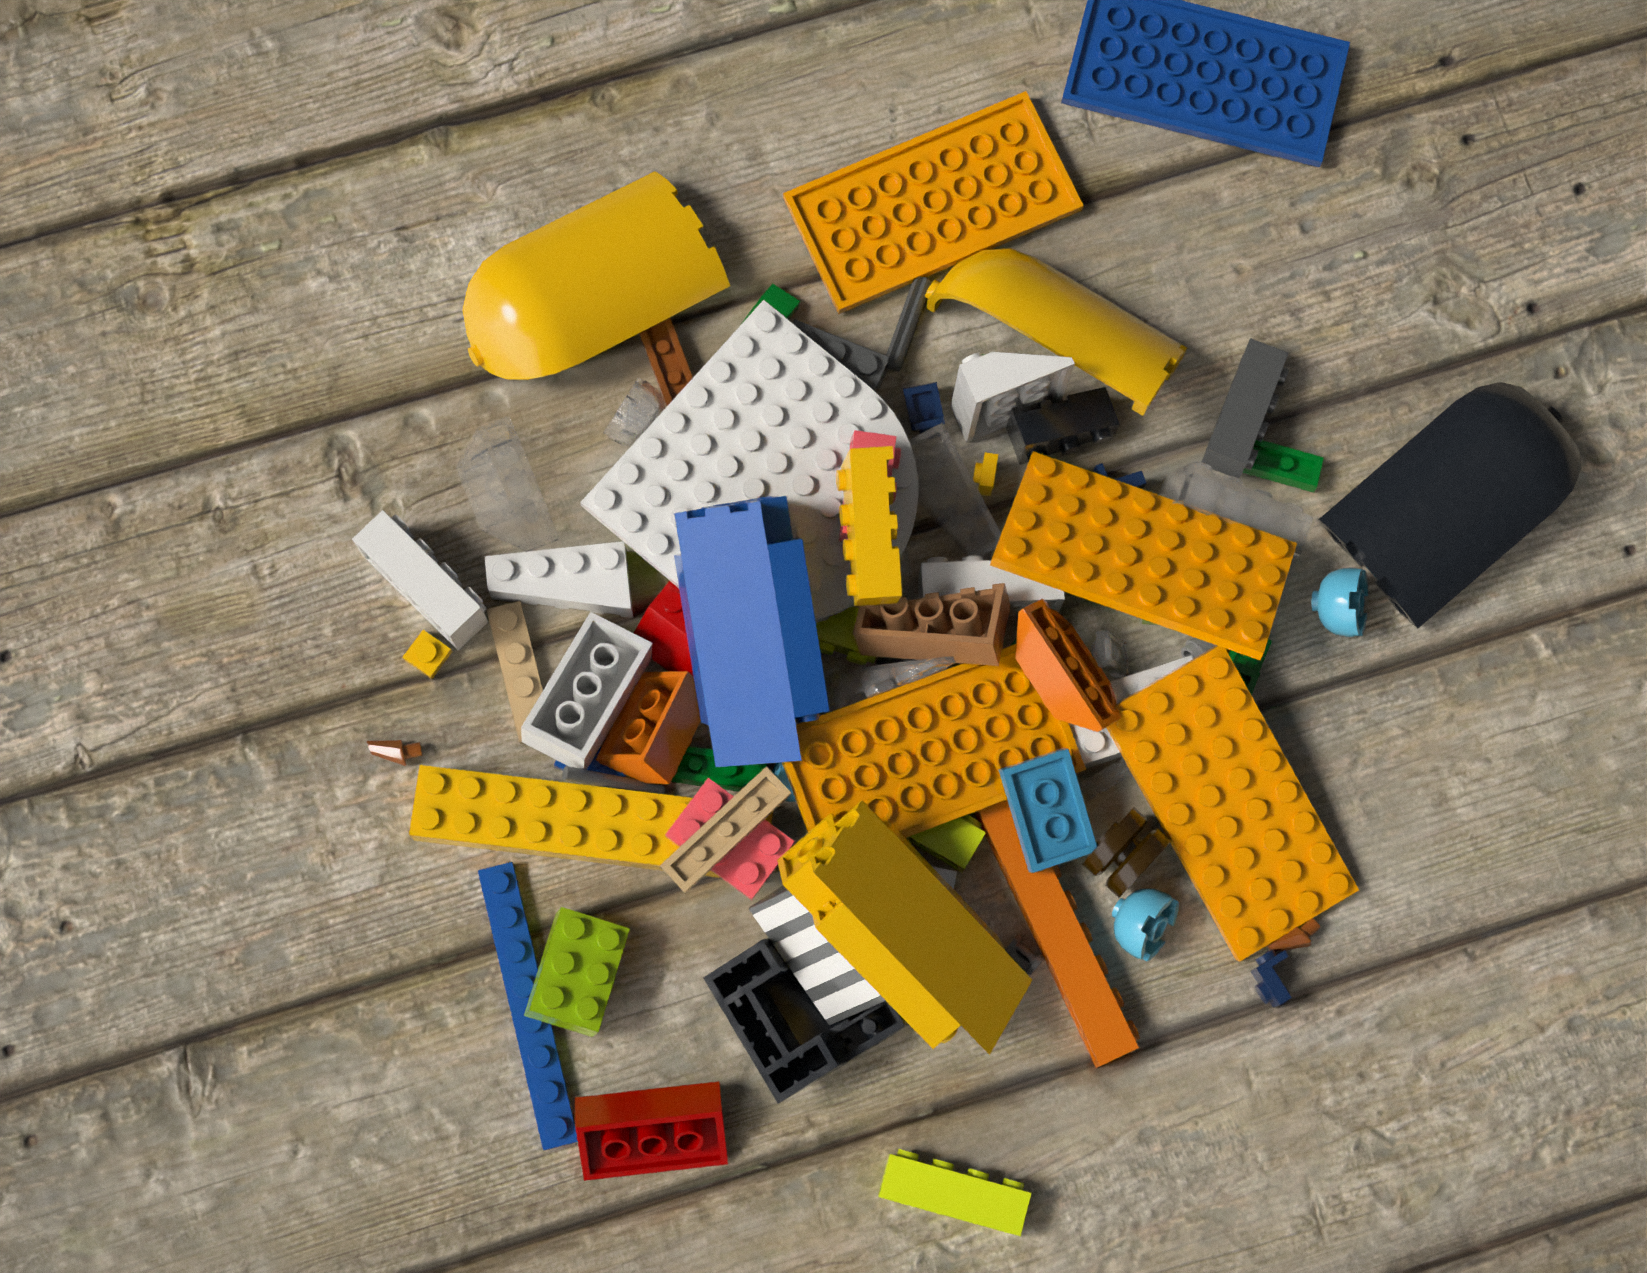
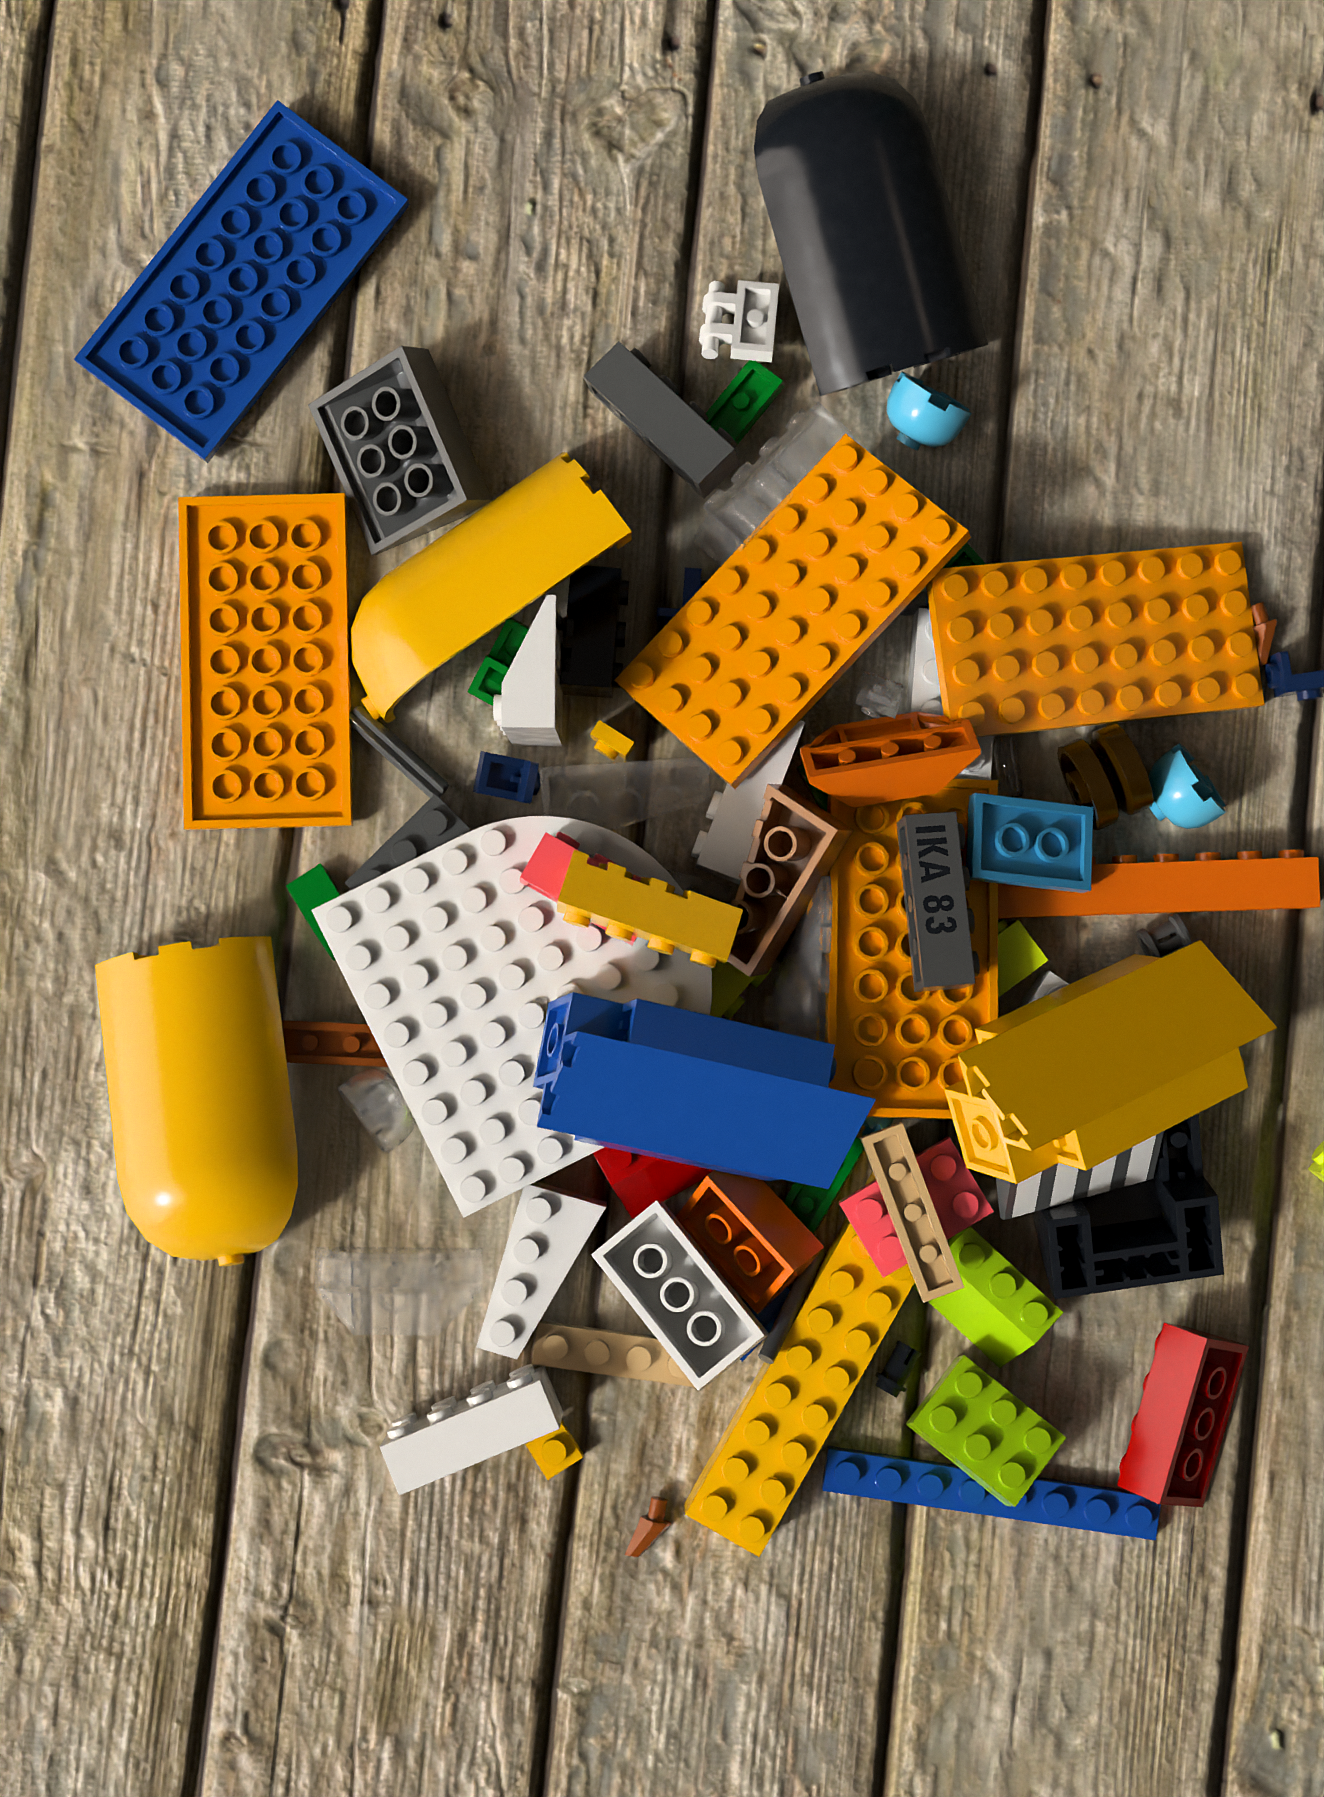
camera: 65 degrees left, 10 degrees up
none -> dark grey slope [308,346,493,555]
none -> white plate [699,280,779,362]
none -> black pin [875,1340,922,1398]
none -> dark grey brick [896,812,980,992]
none -> lime slope [912,1226,1064,1368]

